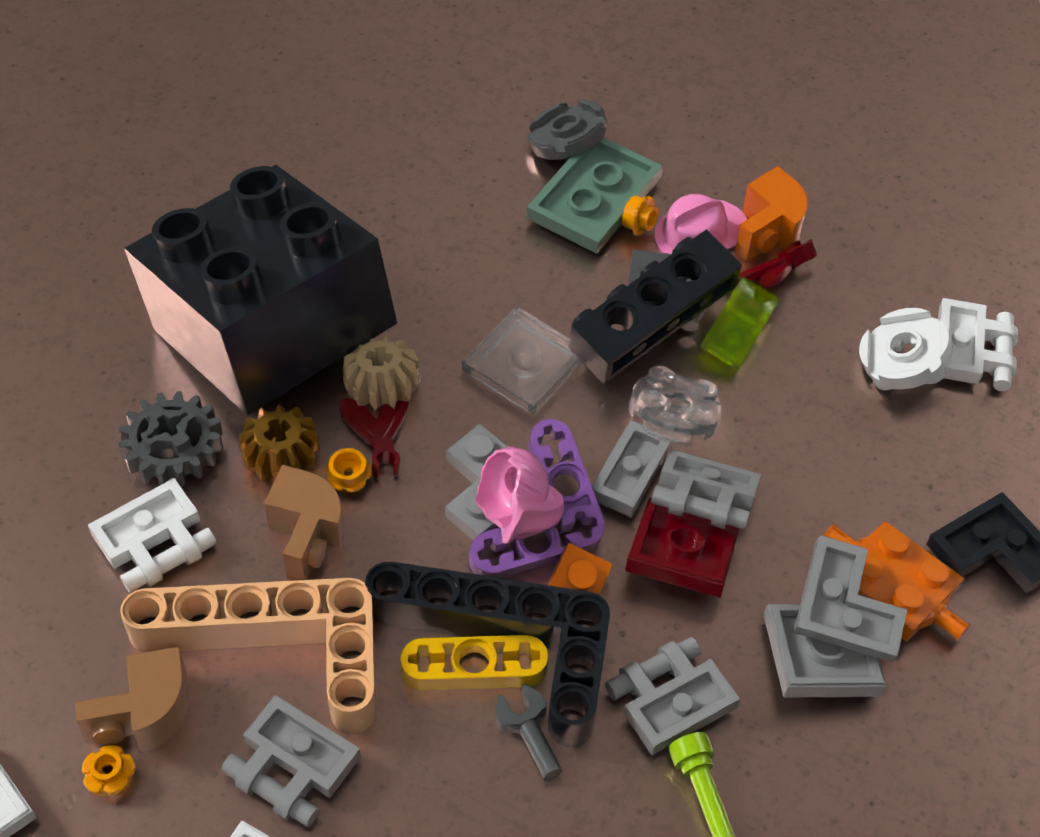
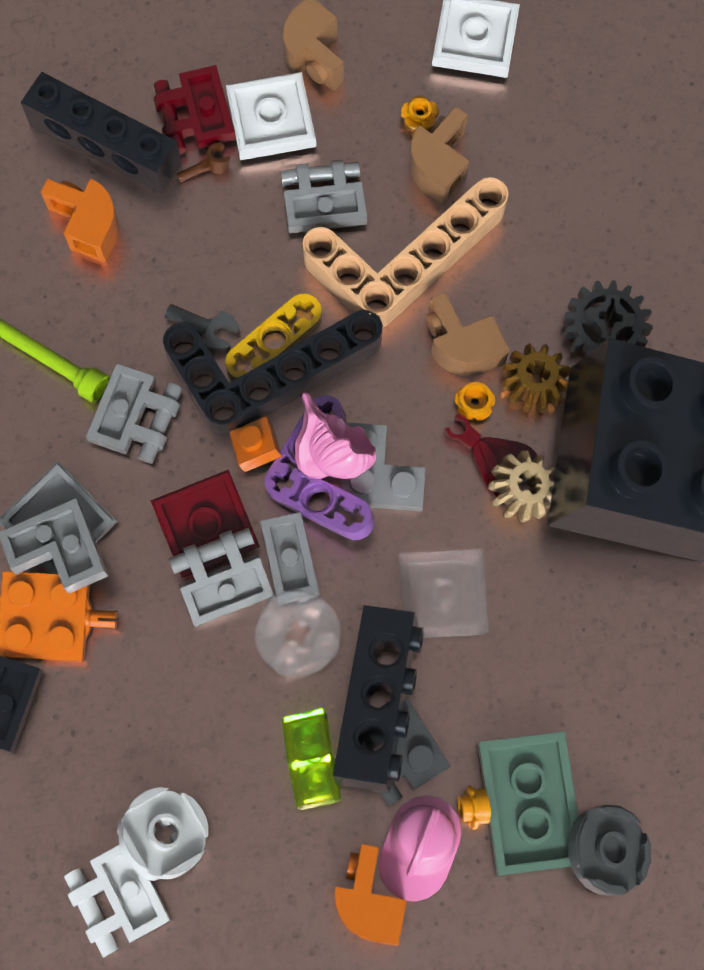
camera: 140 degrees right, 20 degrees up
white plate [88,478,217,593] -> none
dark red piece [736,239,818,289] -> none

